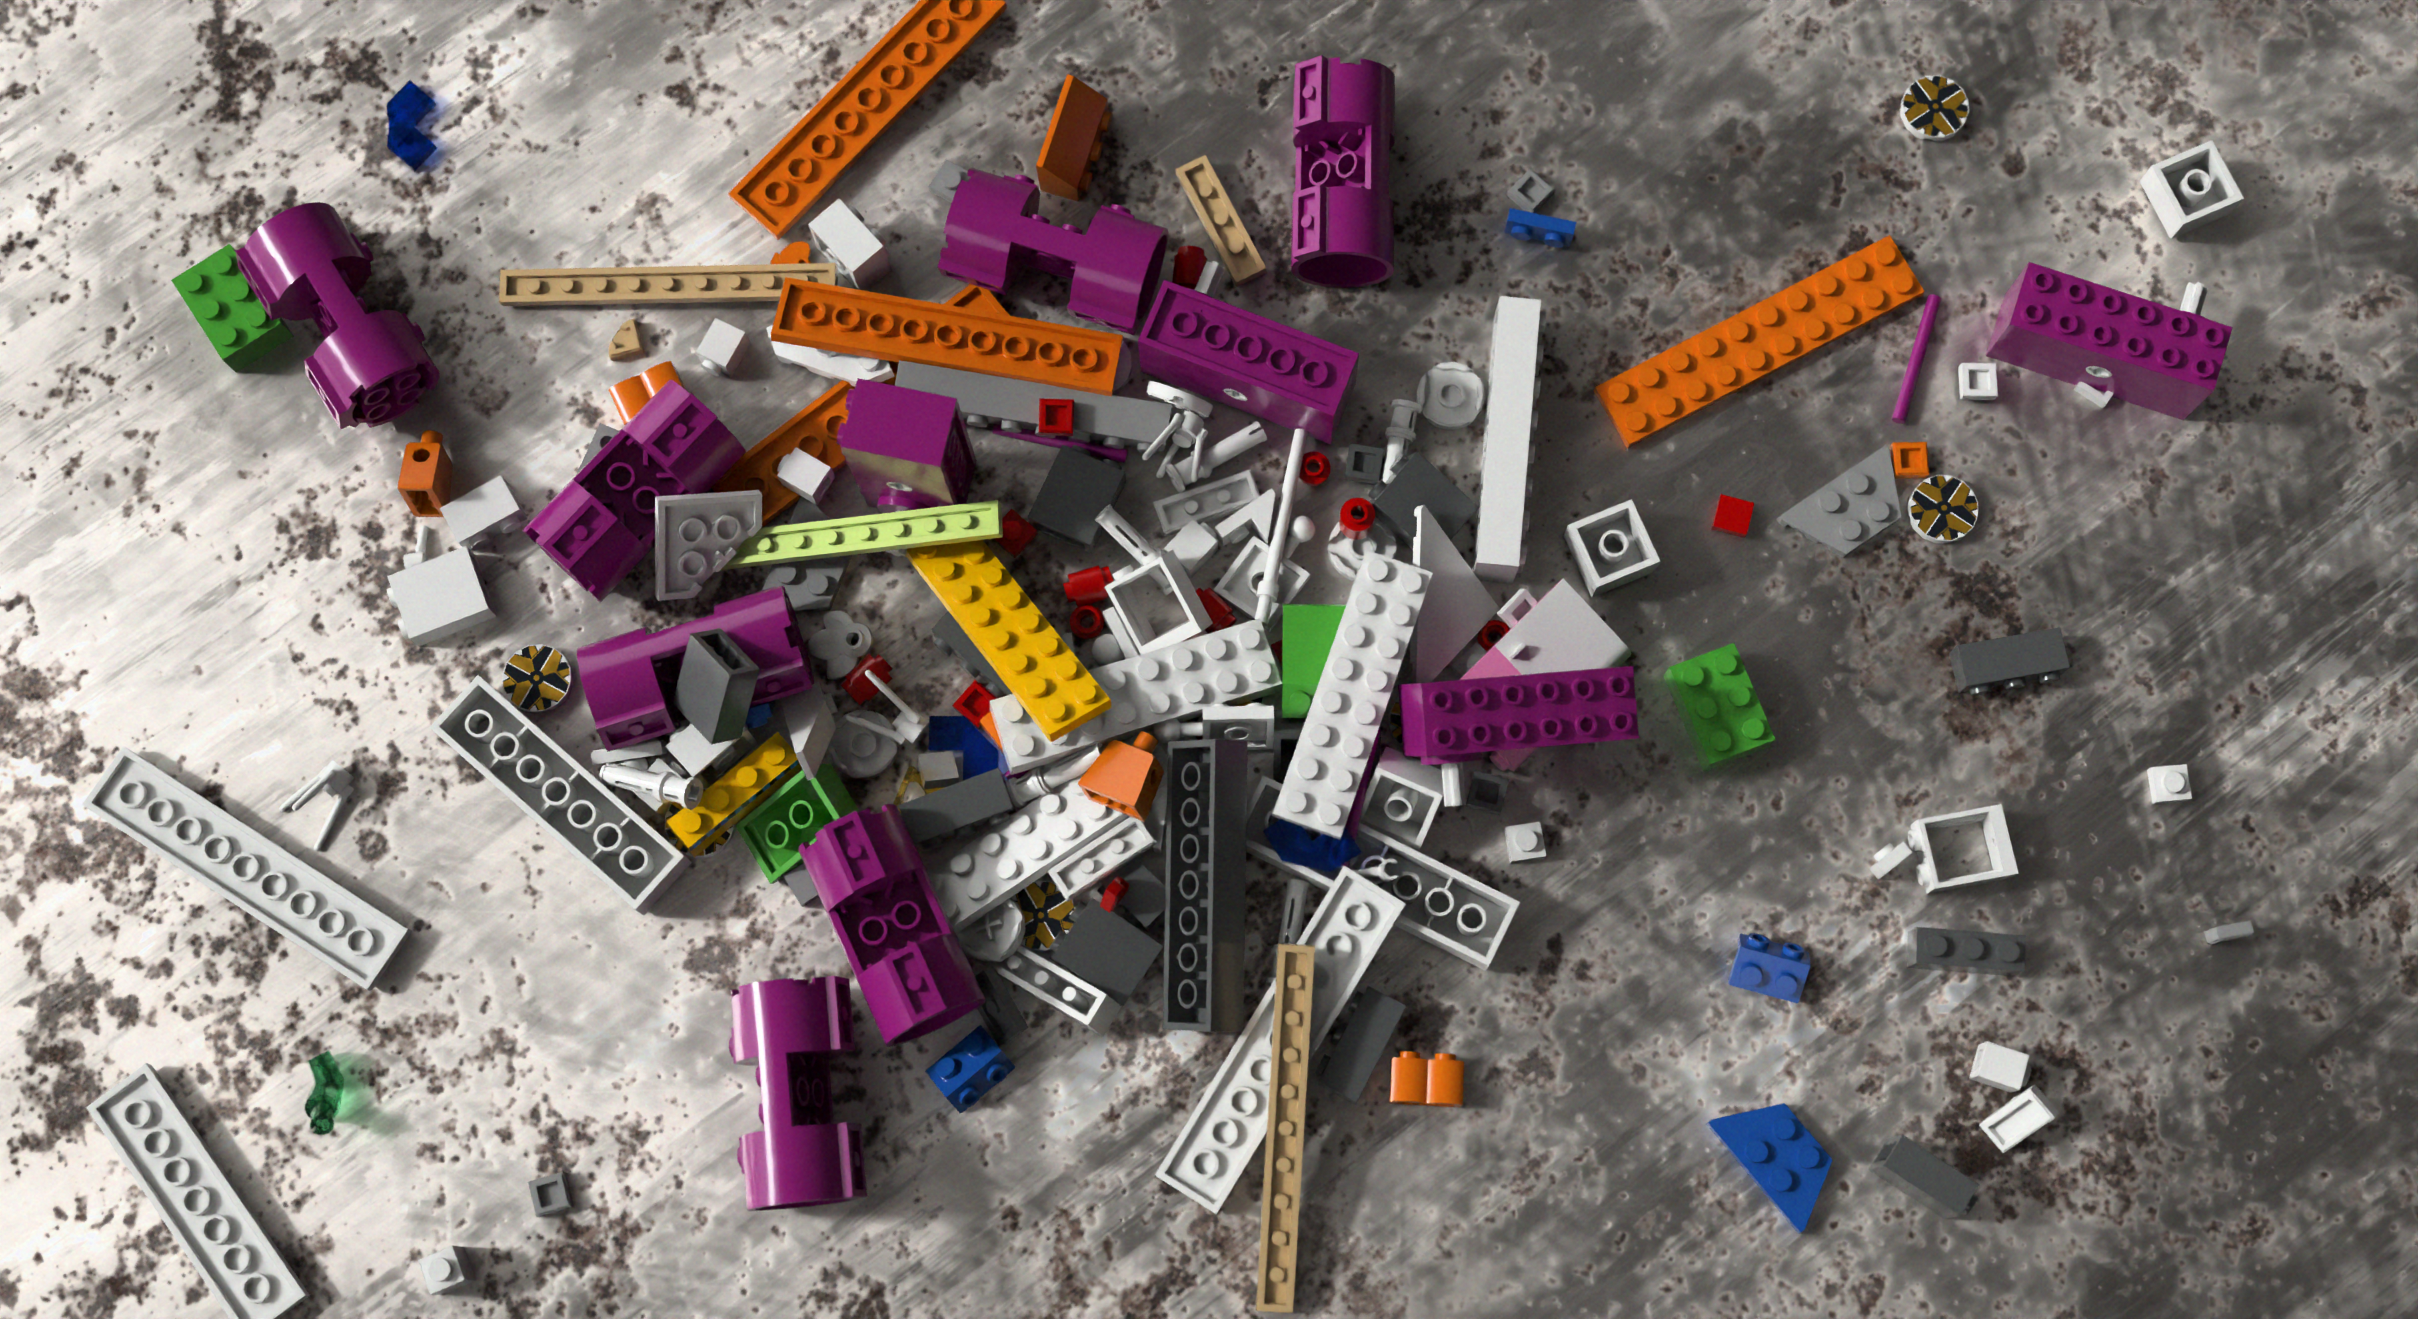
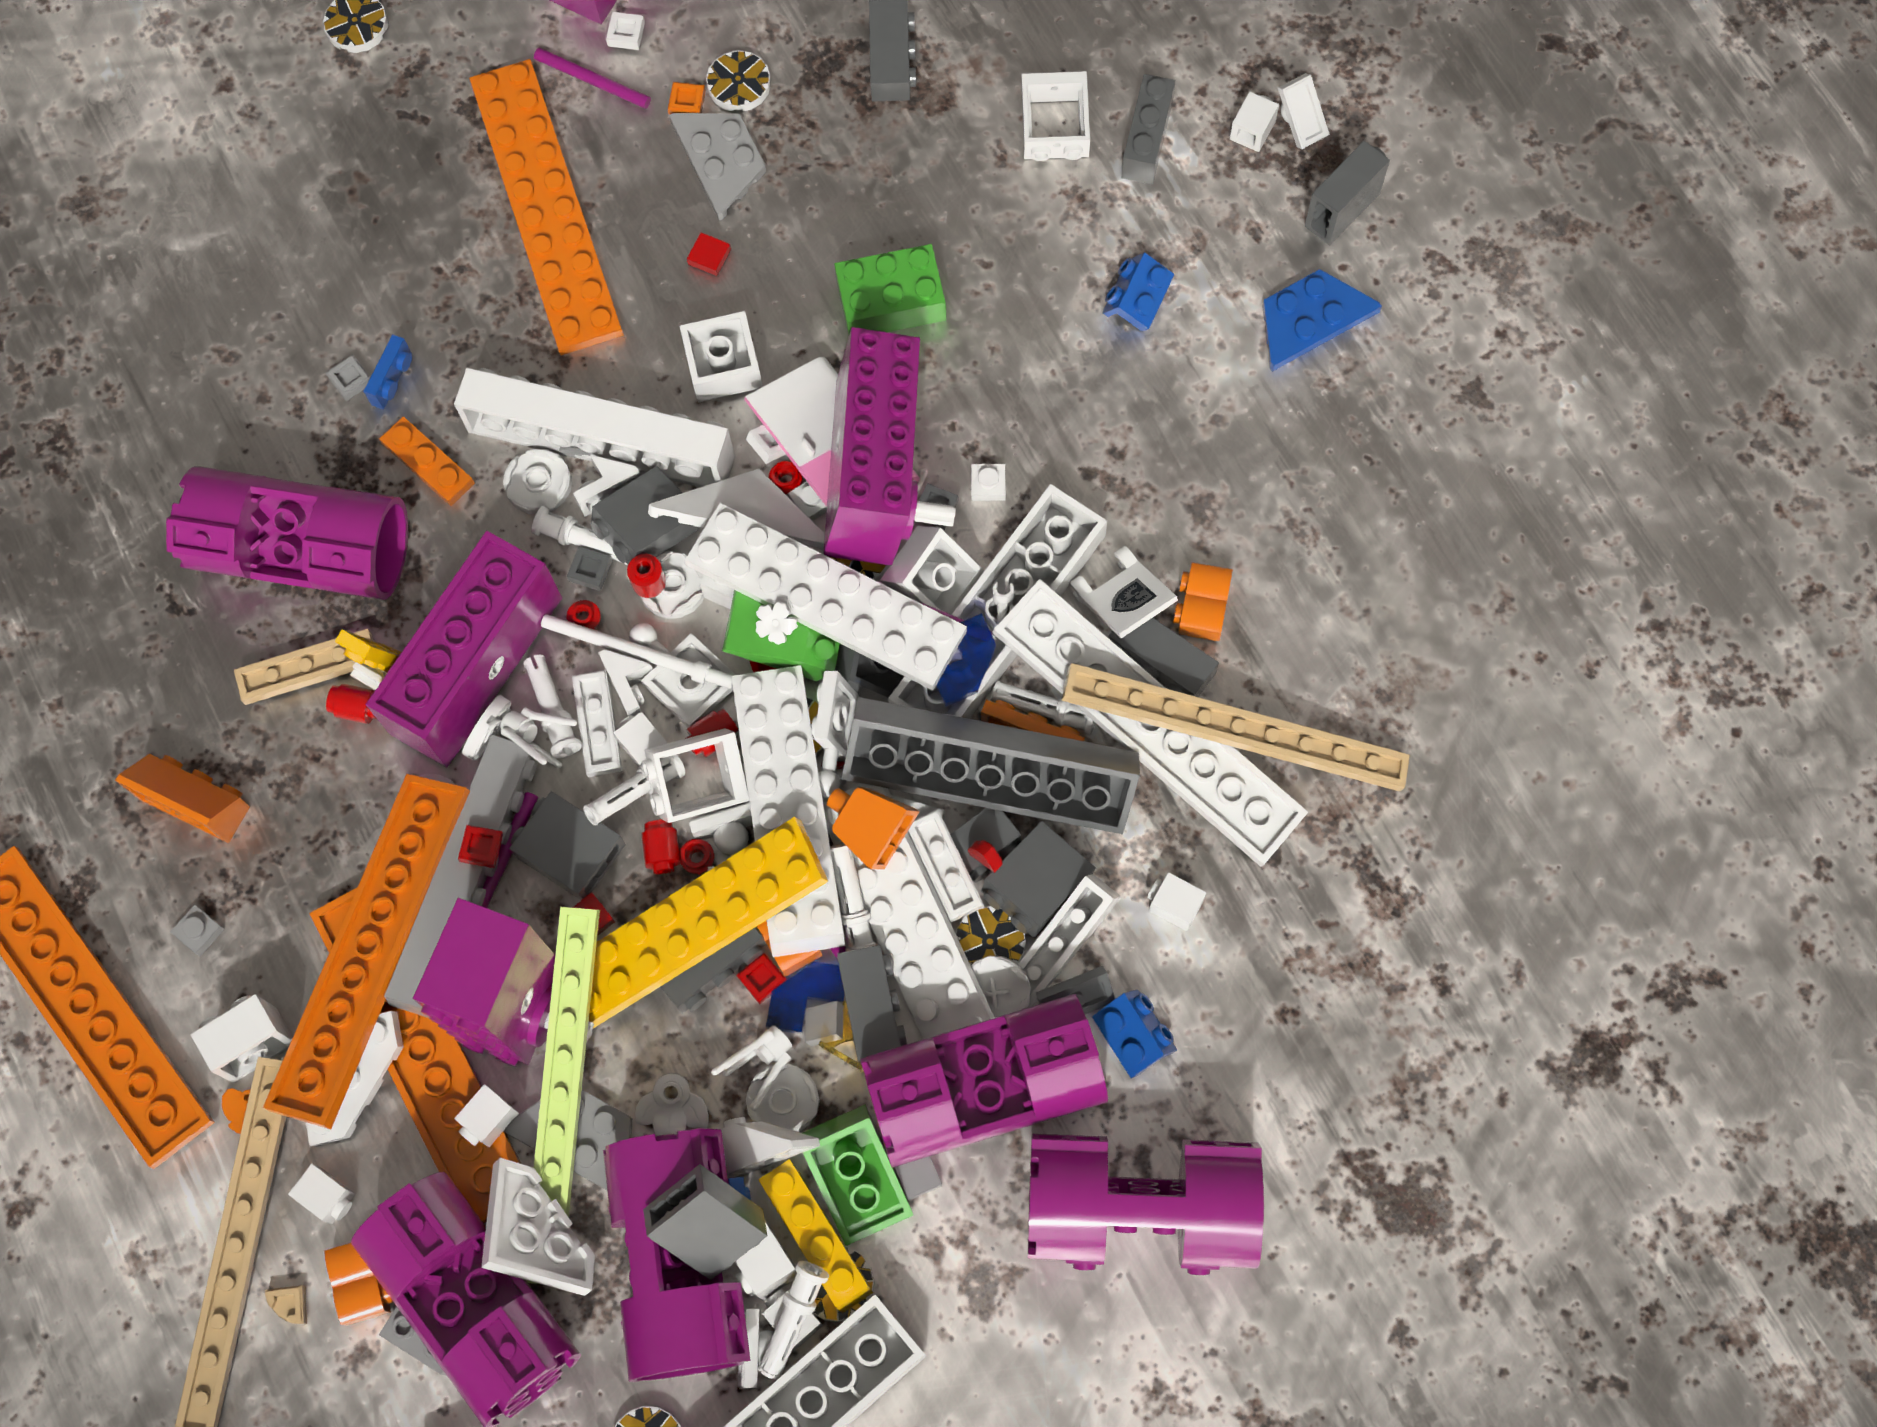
camera: 80 degrees left, 5 degrees down
red brick [841,654,893,705] -> none
magenta cylinder [937,168,1168,336] -> none
white plate [1869,841,1913,879] -> none
none -> yellow plate [335,629,402,673]
none -> orange plate [379,416,475,506]
none -> white slope [573,456,641,517]
none -> white plant [756,601,798,645]
none -> orange plate [981,699,1085,741]
none -> white flag [1069,546,1178,638]
none -> white brick [1147,872,1206,931]

